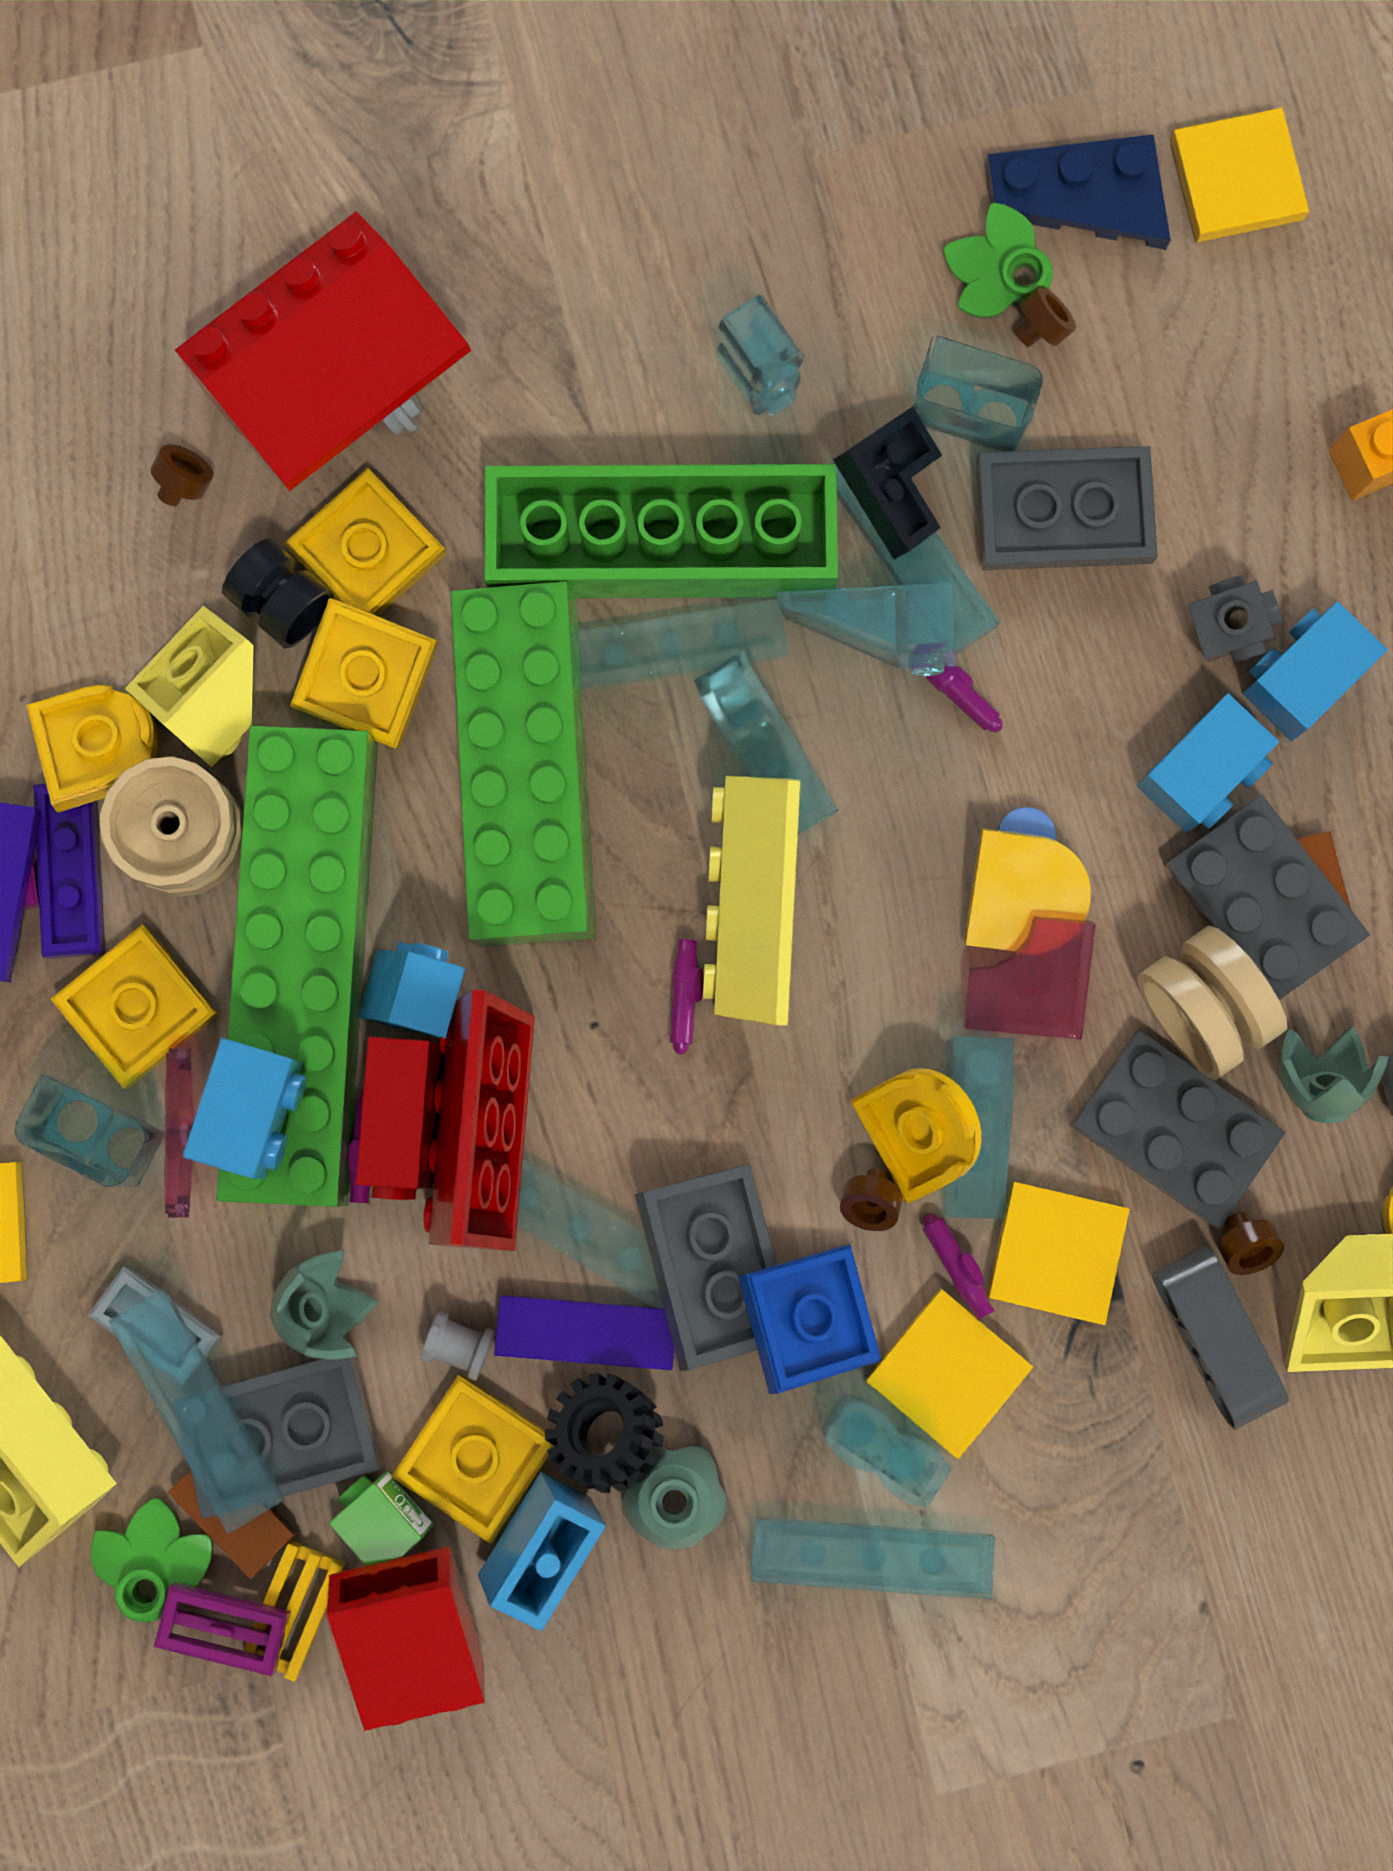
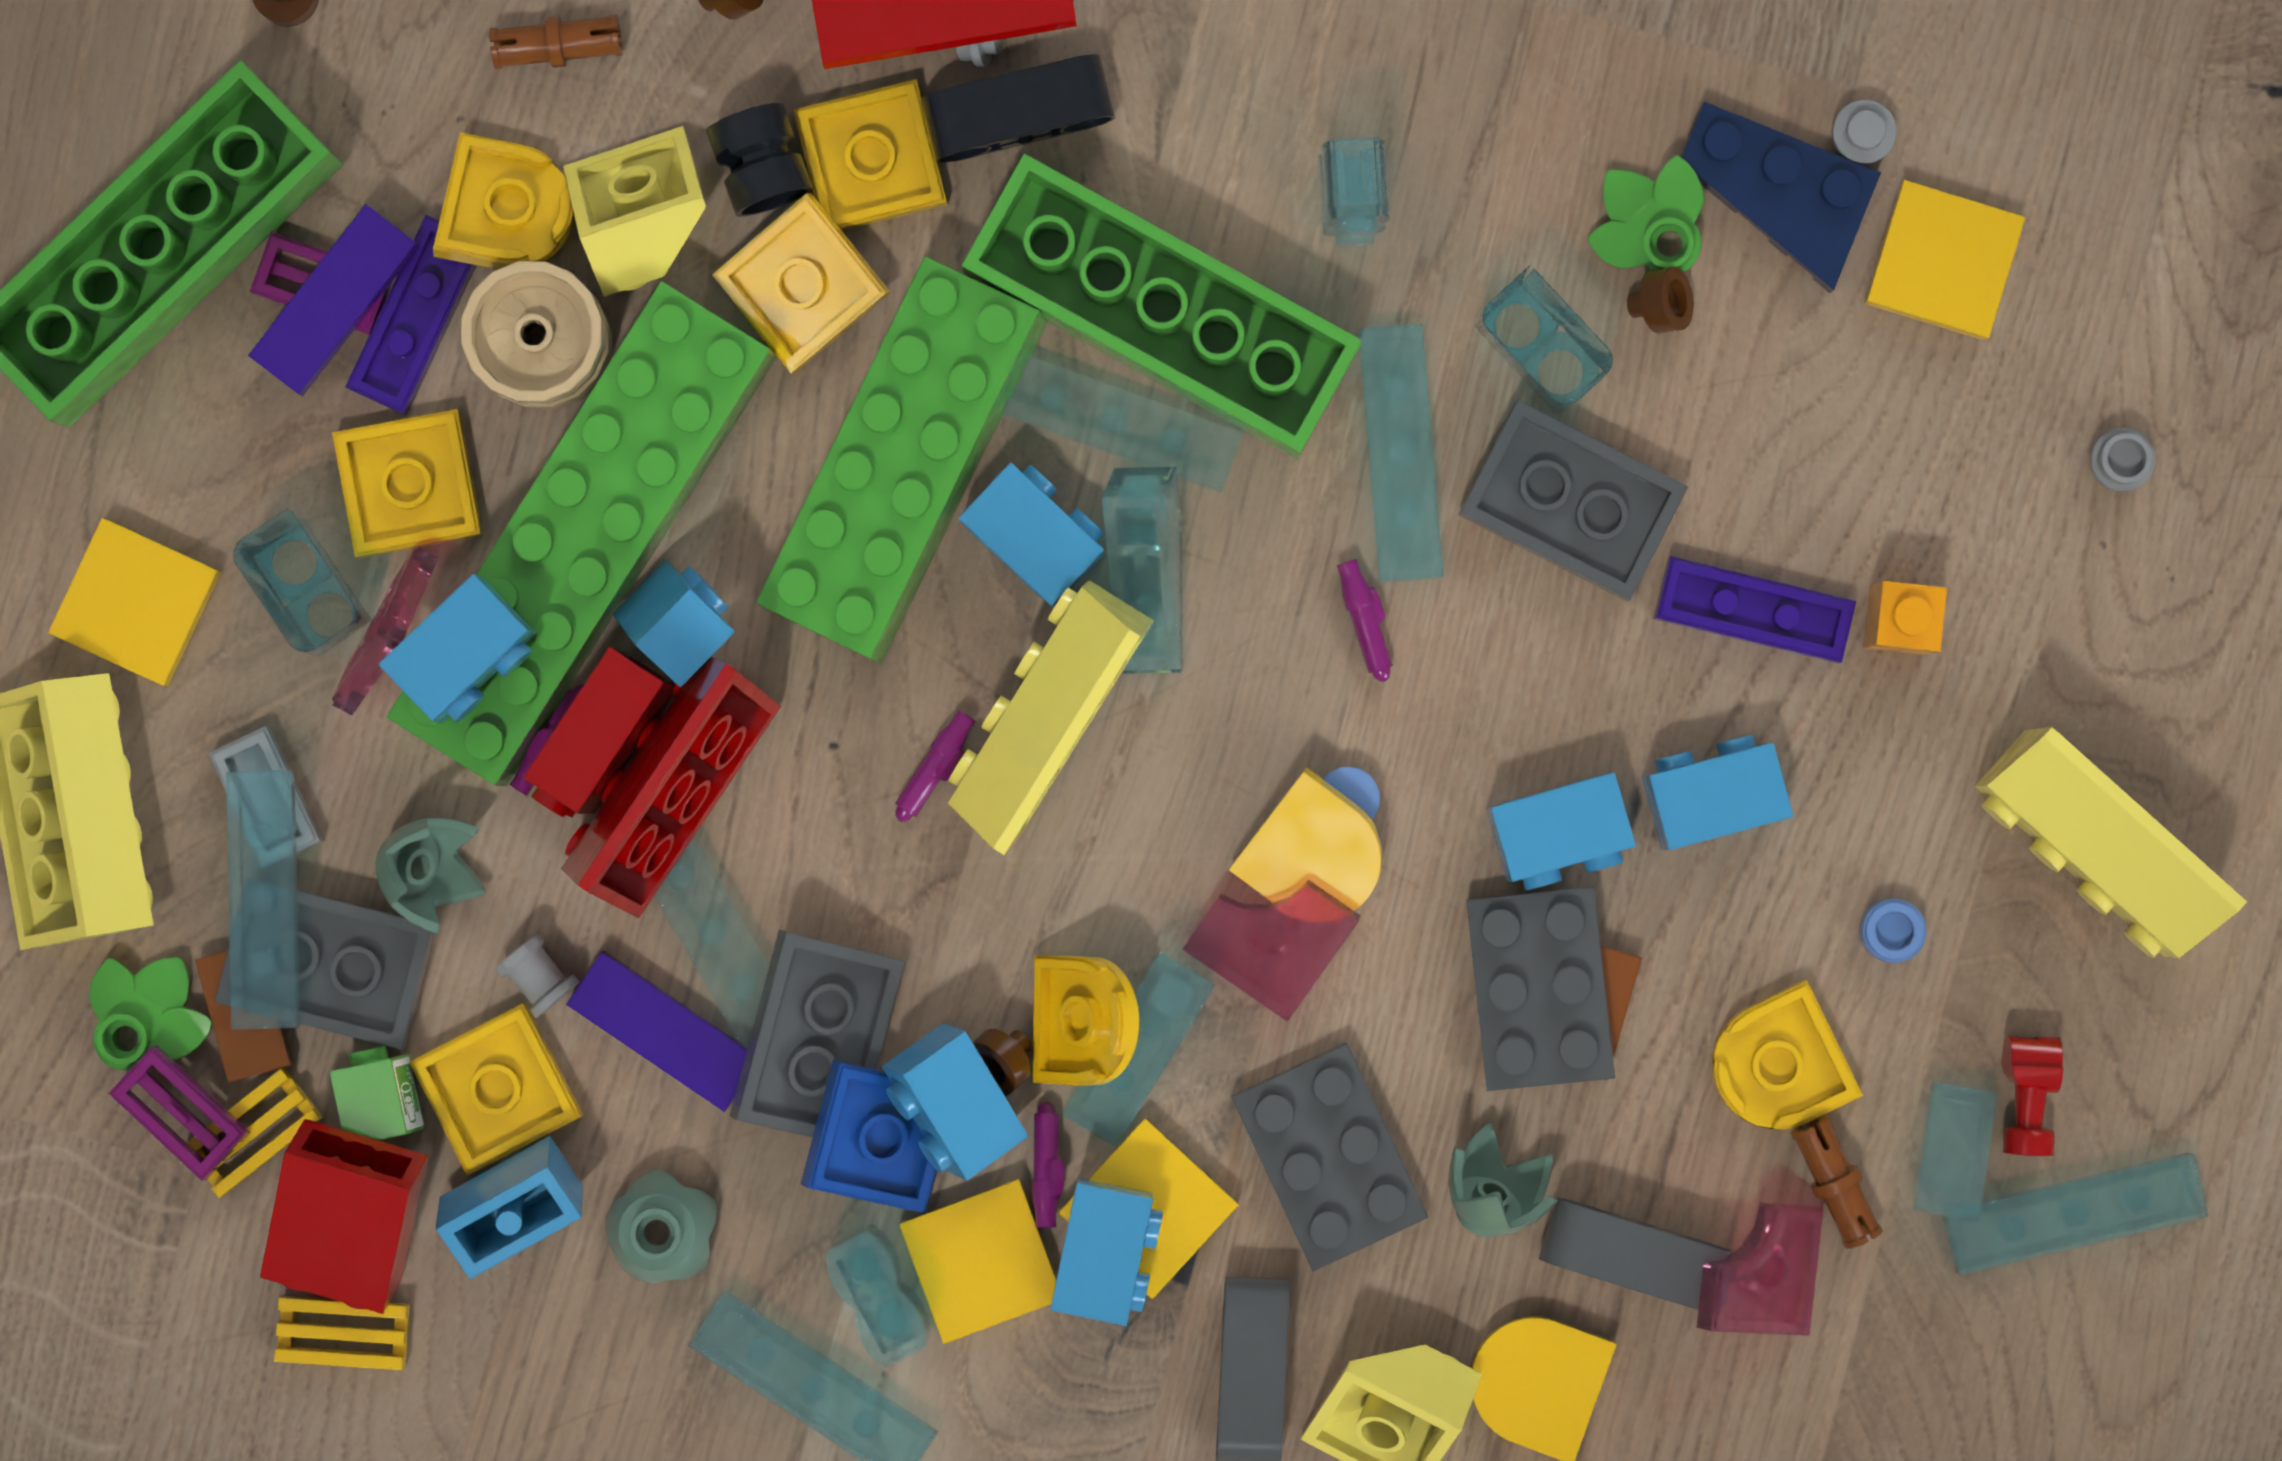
camera: 30 degrees right, 5 degrees up
black tyre [545,1373,664,1493] -> none
clear light blue slope [777,583,957,676] -> none
black plate [833,406,943,560] -> none
tan wheel [1137,926,1288,1081] -> none
dark grey brick [1188,575,1284,664] -> none
reddish brown tile [1218,1212,1284,1275] -> none
none -> yellow tile [274,1295,410,1370]
none -> dark orange pin [489,14,622,69]
none -> dark azure brick [881,1023,1029,1181]
none -> black beam [921,54,1115,163]
none -> dark azure brick [958,462,1105,609]
none -> dark azure brick [1050,1178,1163,1326]
none -> dark purple tile [1653,556,1856,664]
none -> light grey plate [1832,100,1897,165]

